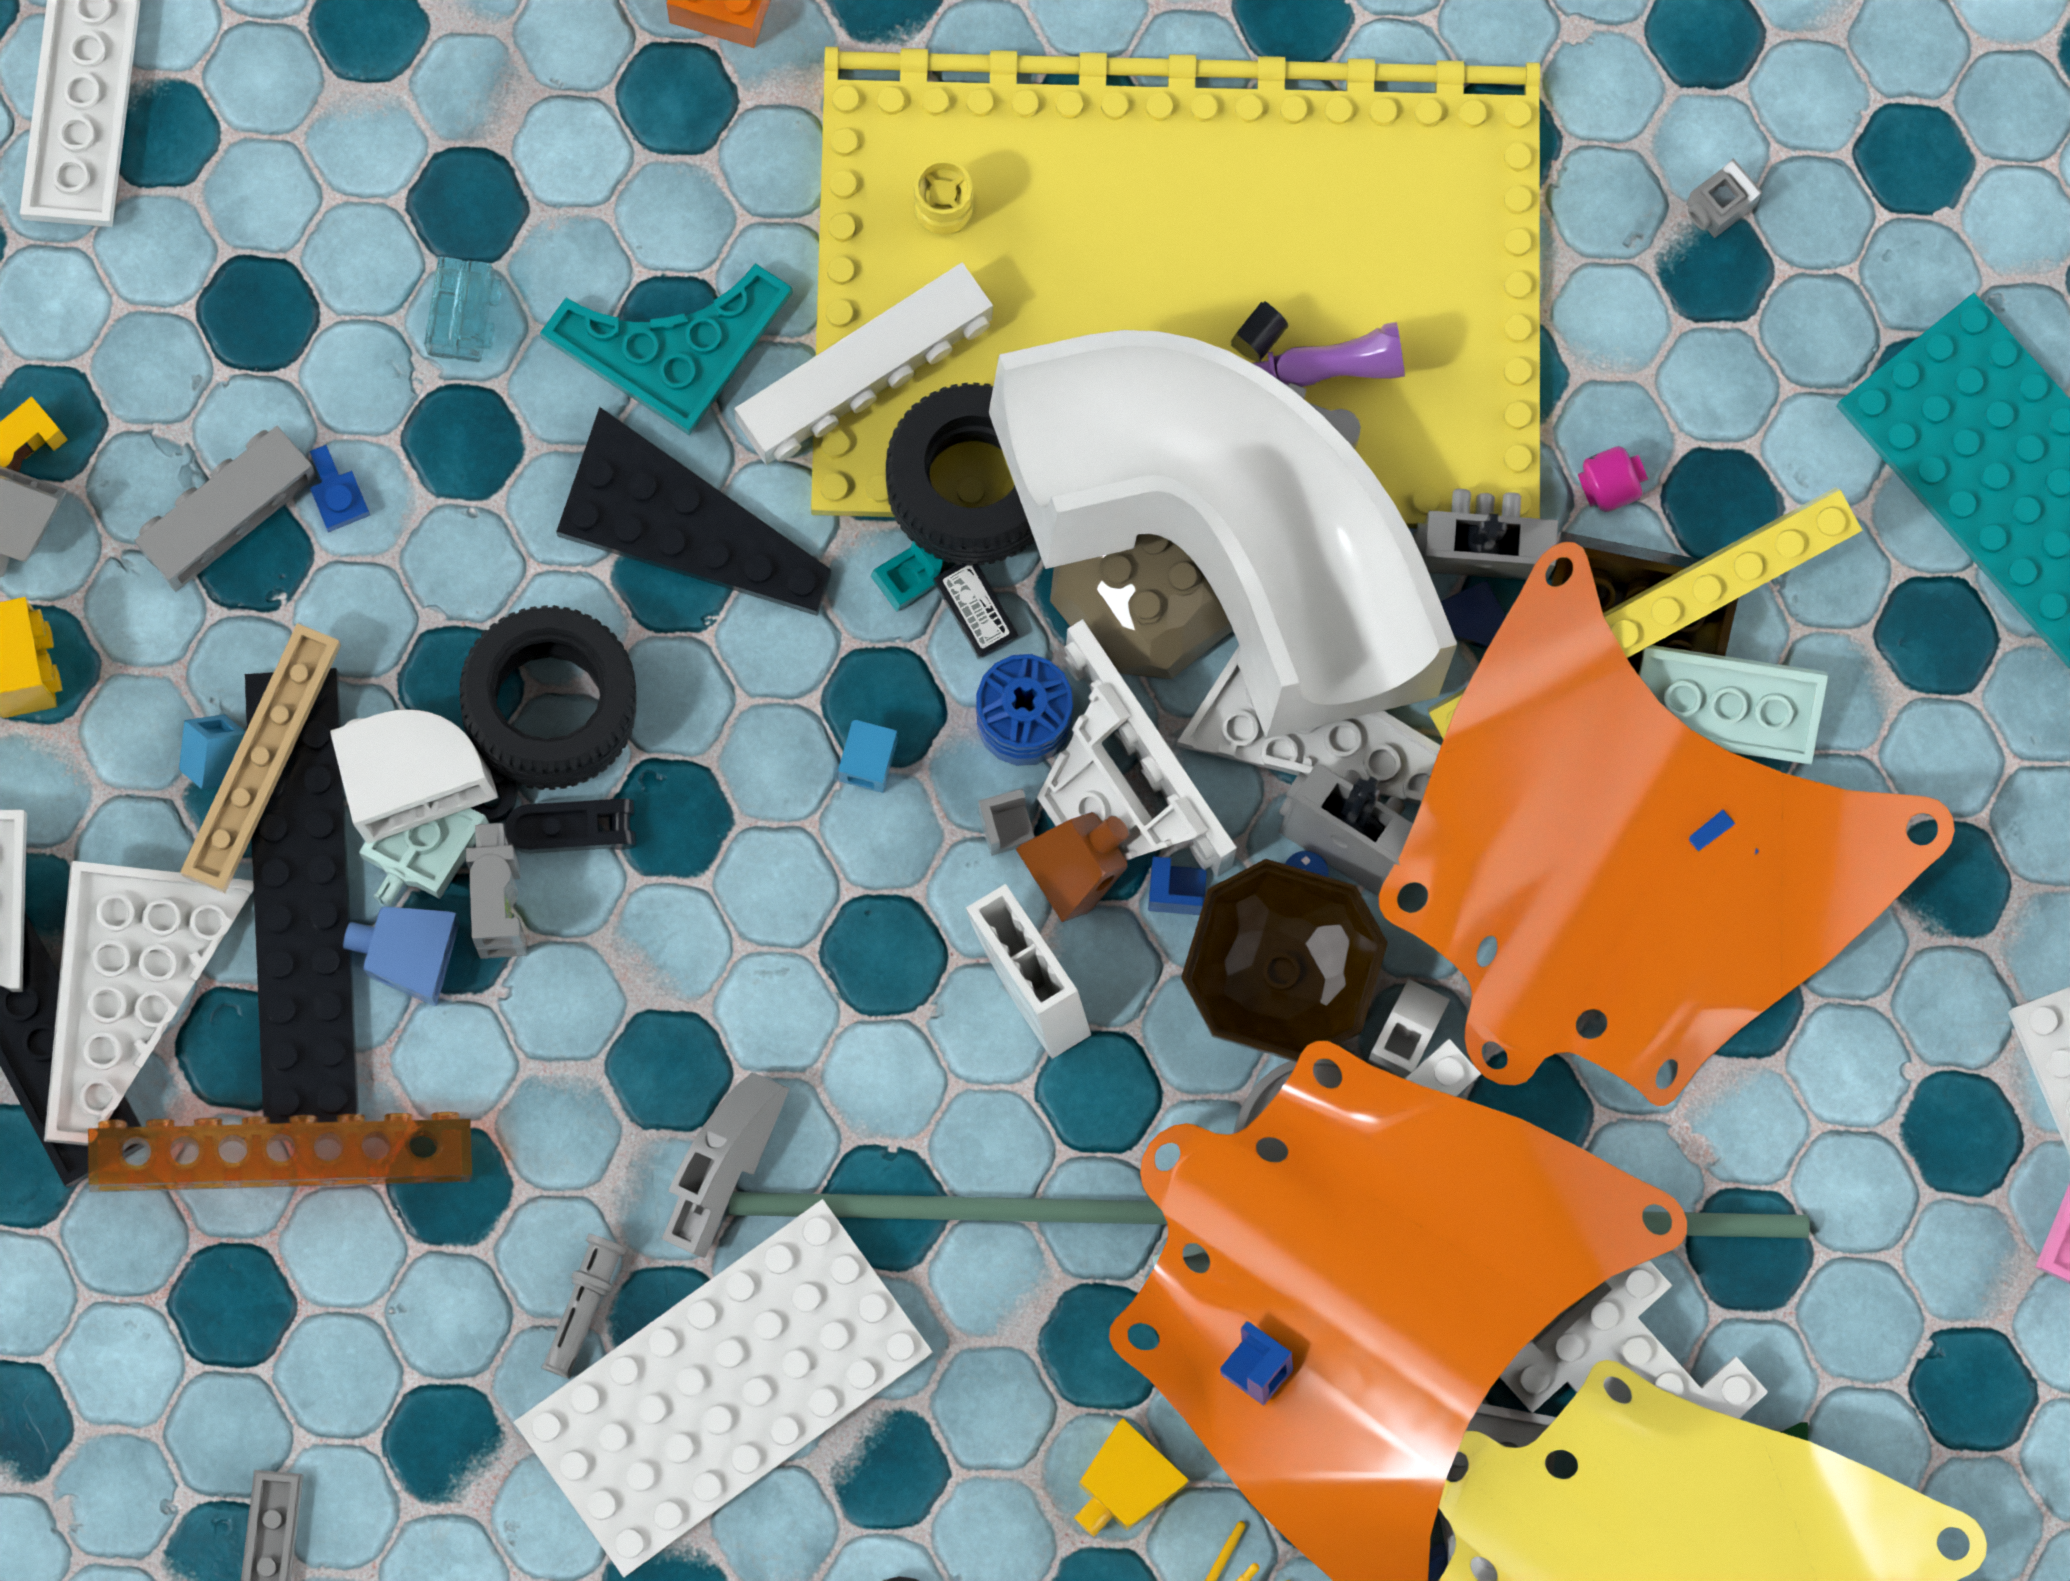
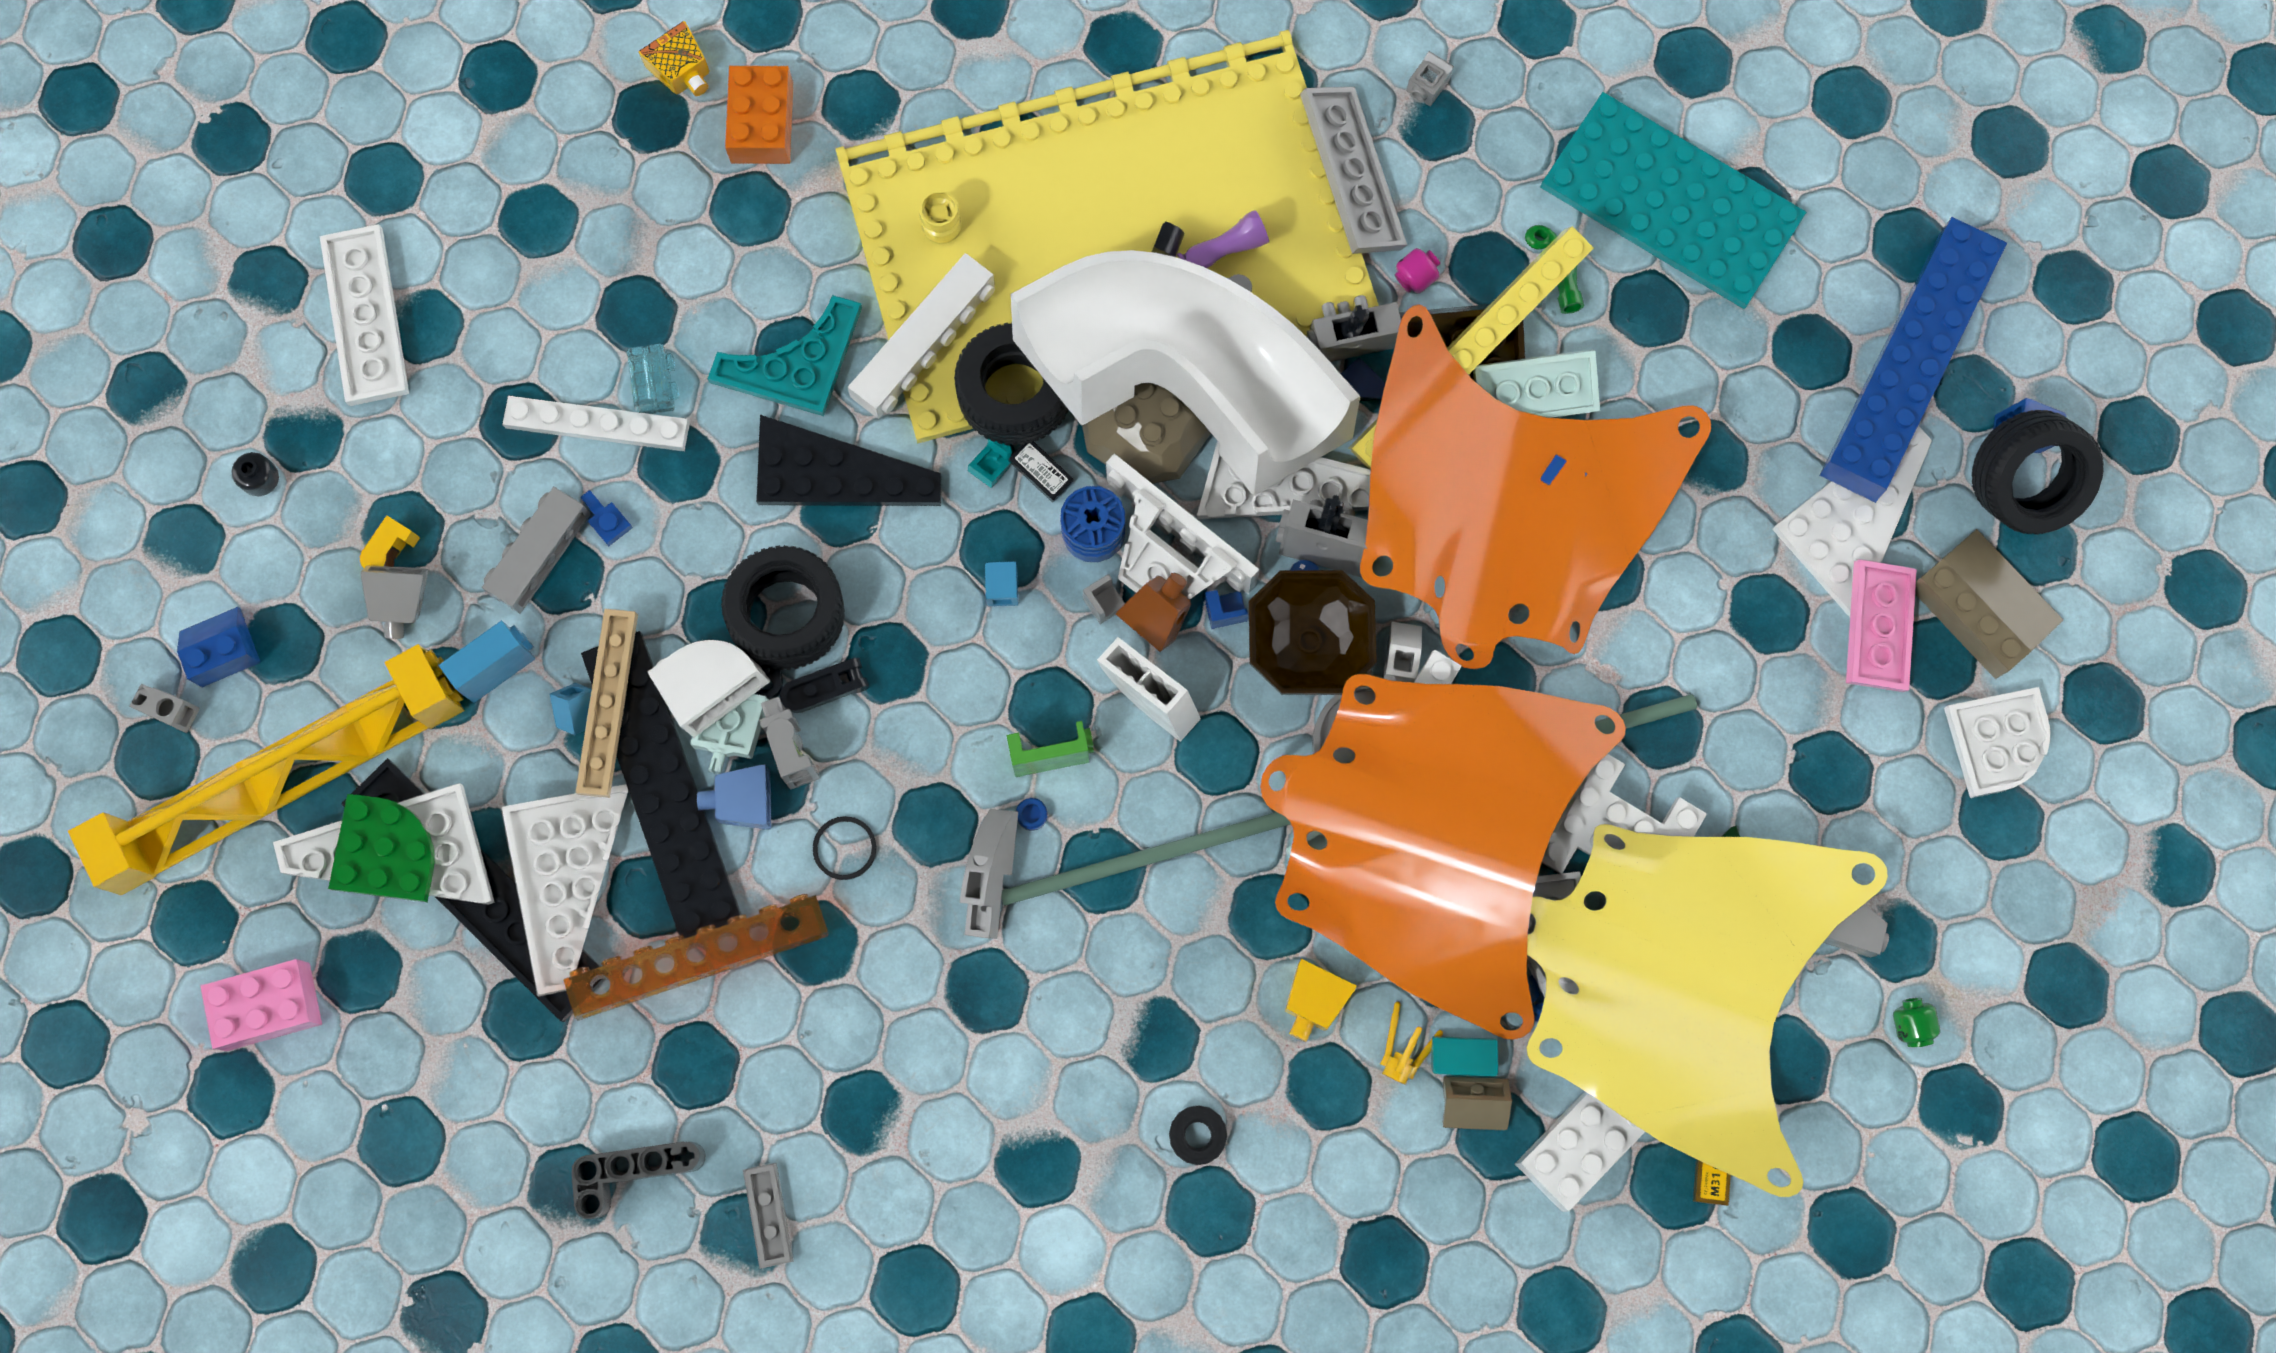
camera: 15 degrees left, 0 degrees up
white plate [514,1199,933,1578] -> none
light grey pin [541,1233,627,1379] -> none
blue panel [1220,1321,1293,1406] -> none
none -> dark azure brick [438,620,535,703]
none -> white plate [502,396,690,451]
none -> dark grey beam [571,1141,706,1219]
none -> black piece [813,816,877,880]
none -> bright green panel [1006,720,1094,777]
none -> blue tile [1016,798,1048,831]
none -> light grey plate [1300,87,1407,254]
none -> green plant [1525,225,1584,314]

